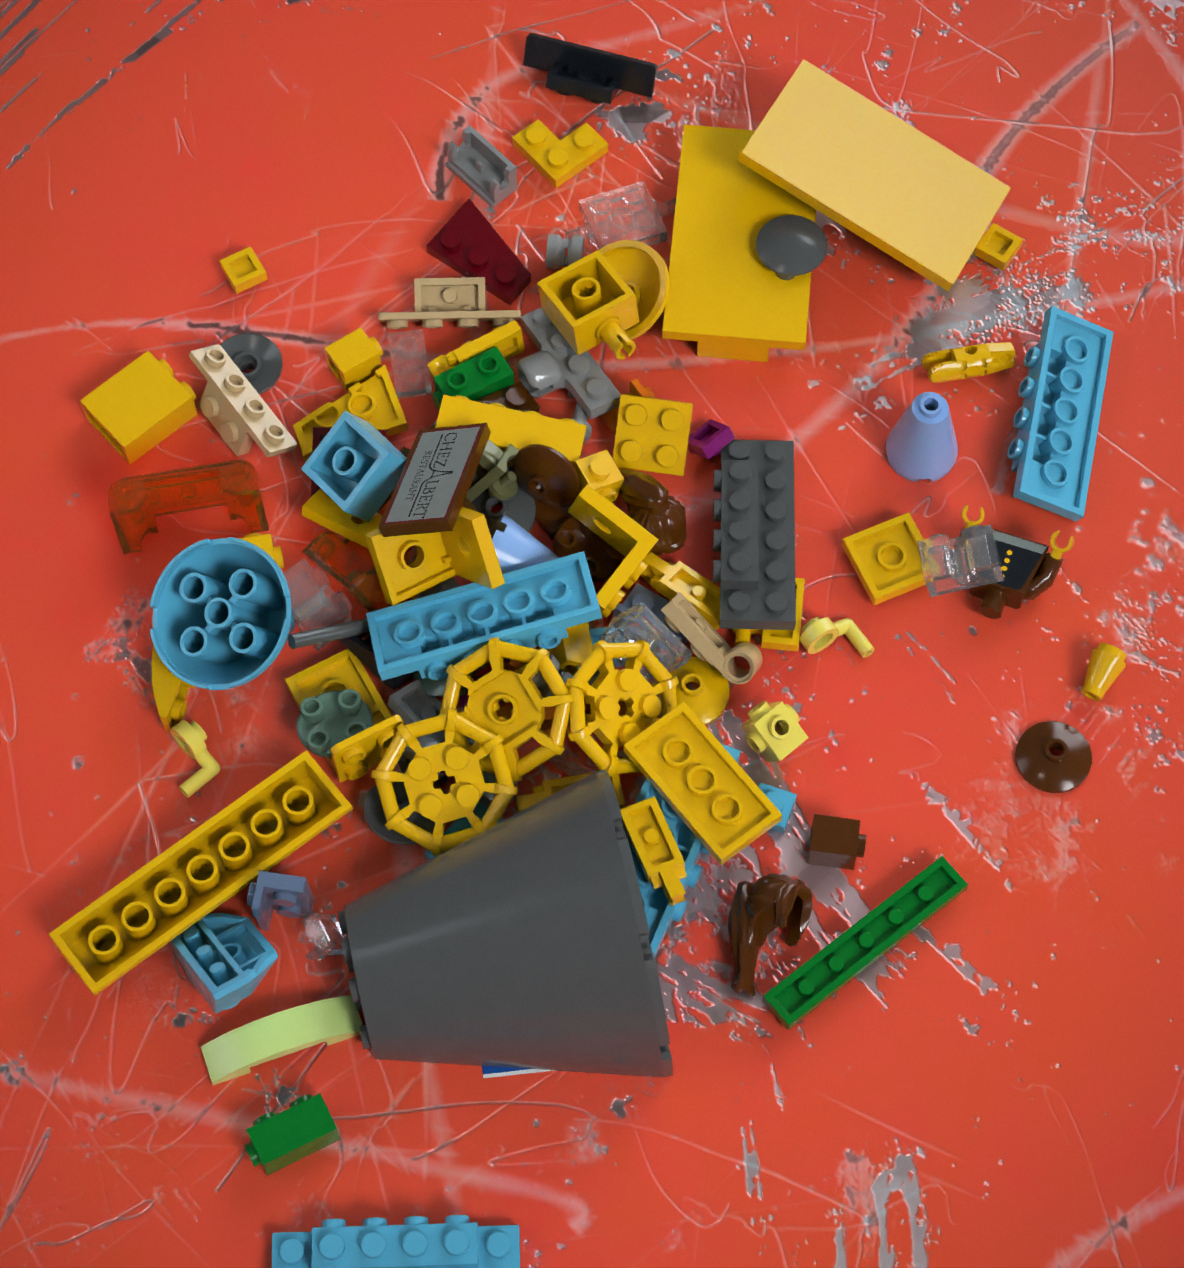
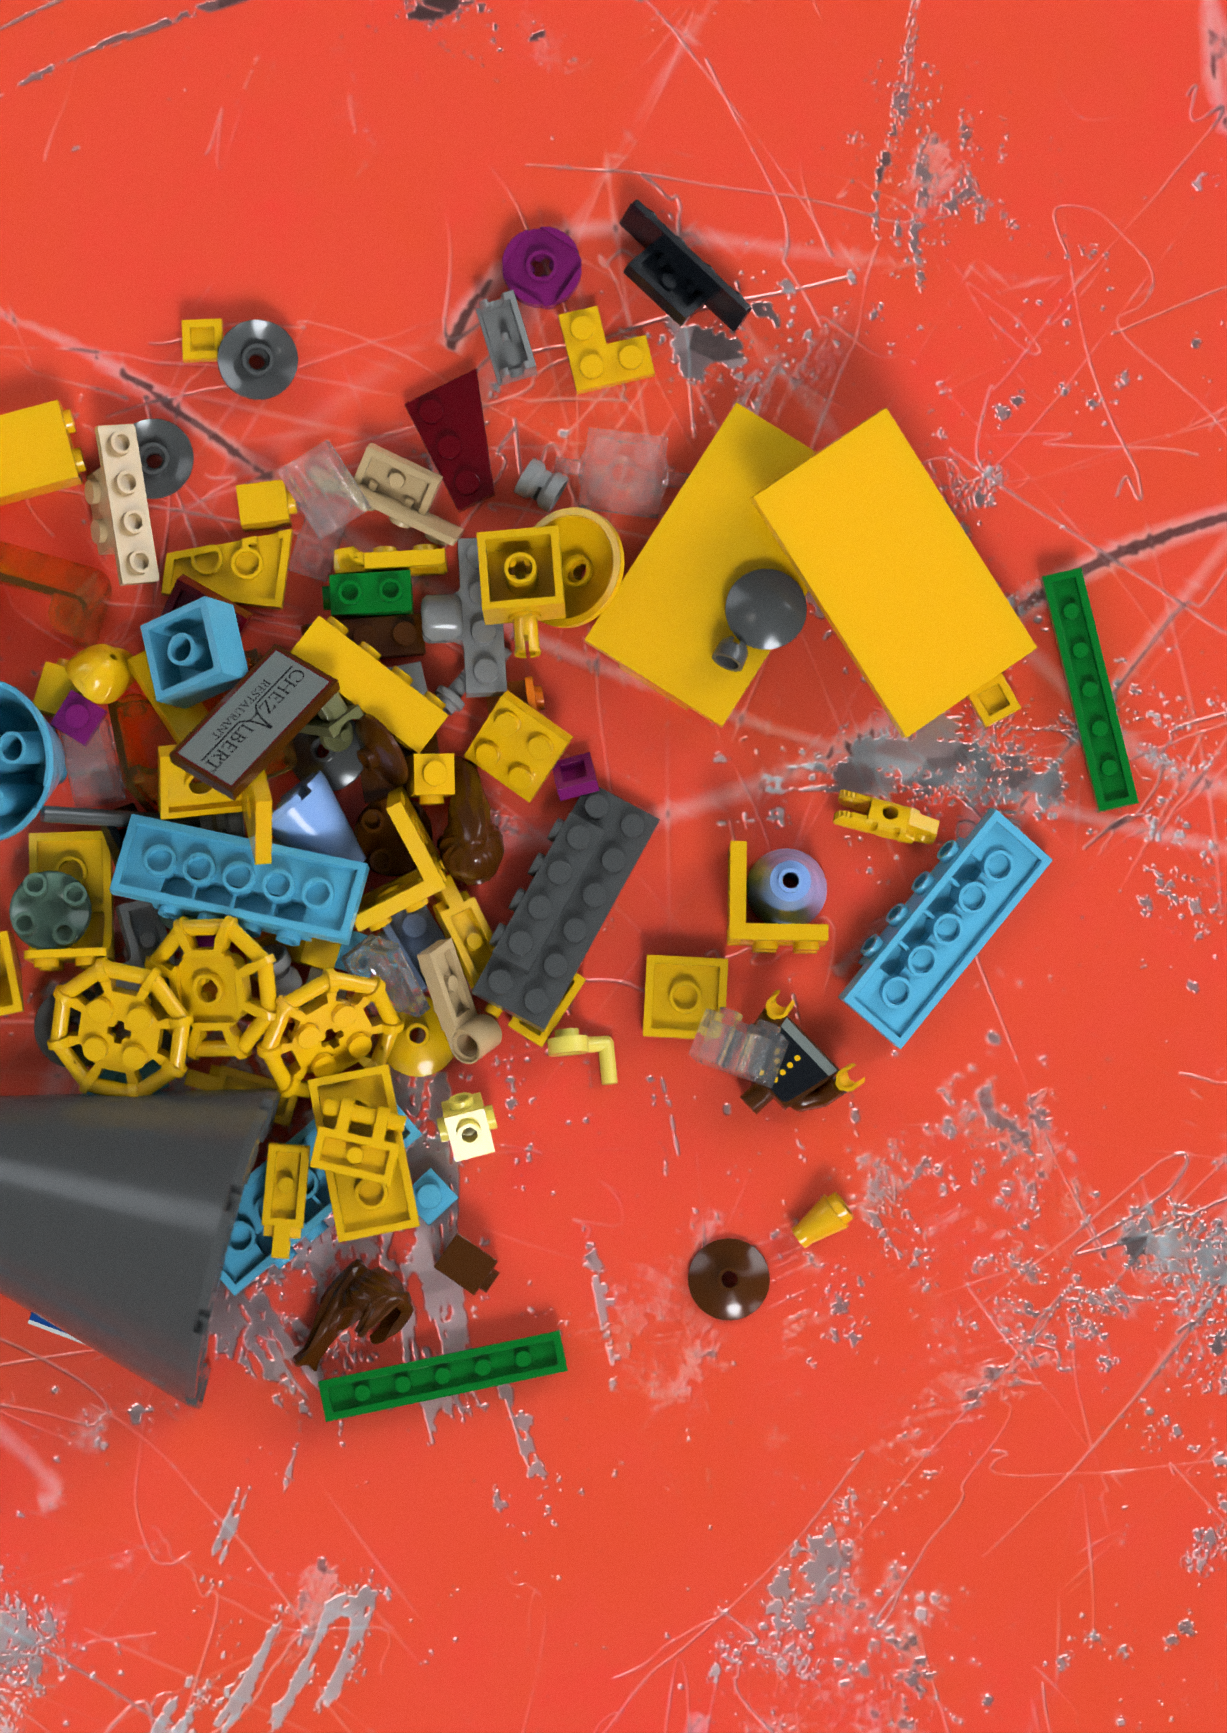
camera: 25 degrees right, 20 degrees up
none -> magenta plate [50,689,108,747]
none -> yellow cap [66,644,135,705]
none -> dark grey dish [217,319,298,400]
none -> clear plate [277,439,372,540]
none -> yellow plate [309,1098,407,1185]
none -> magenta plate [502,227,581,309]
none -> dark grey hinge [712,636,748,672]
none -> yellow bracket [727,841,829,954]
none -> green plate [1041,568,1139,813]

